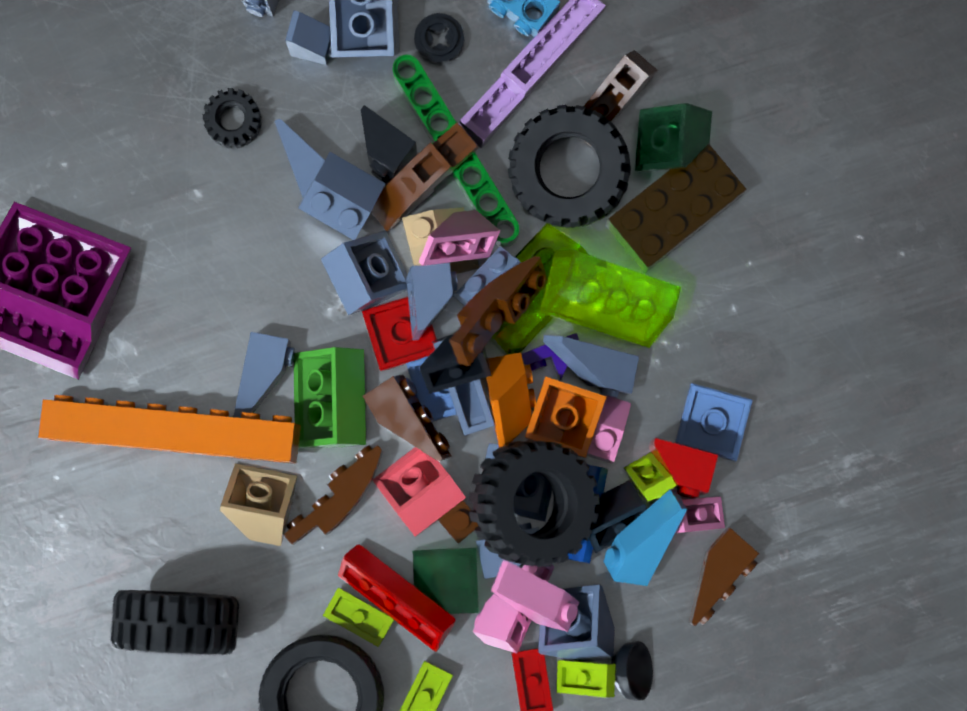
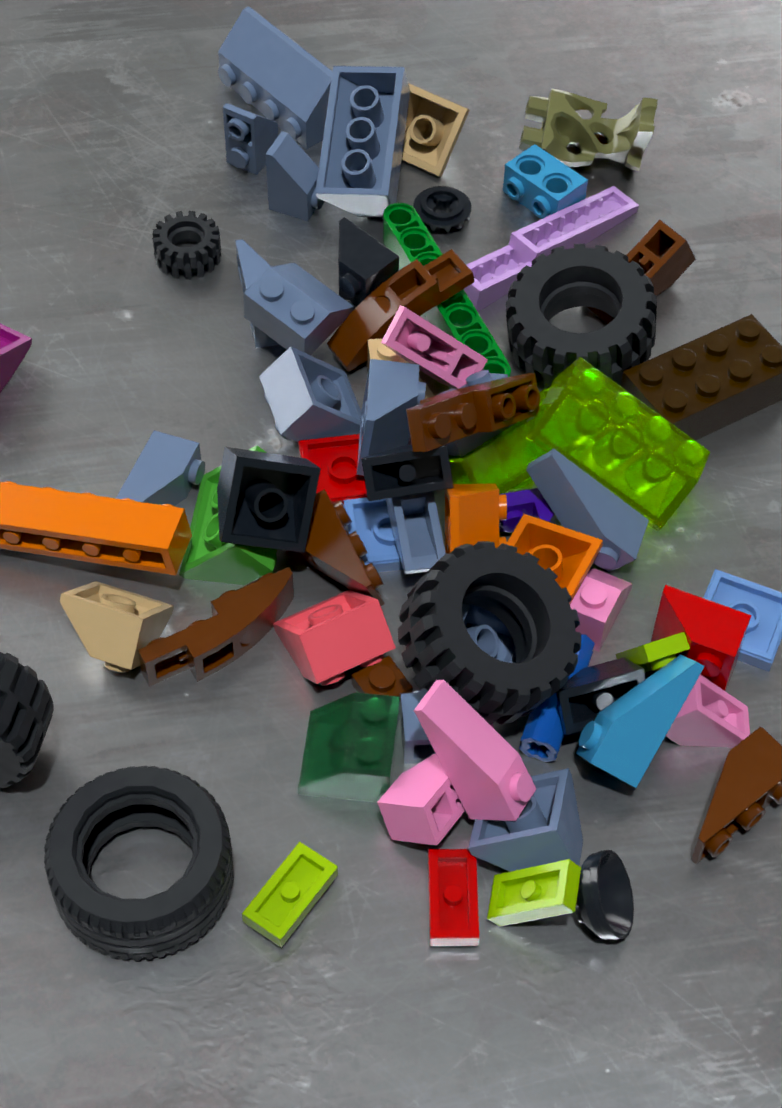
camera: 10 degrees right, 30 degrees down
lime plate [322,587,394,647] -> none
red slope [338,544,456,652] -> none
clear green slope [635,103,712,173] -> none
none -> black slope [217,447,321,553]

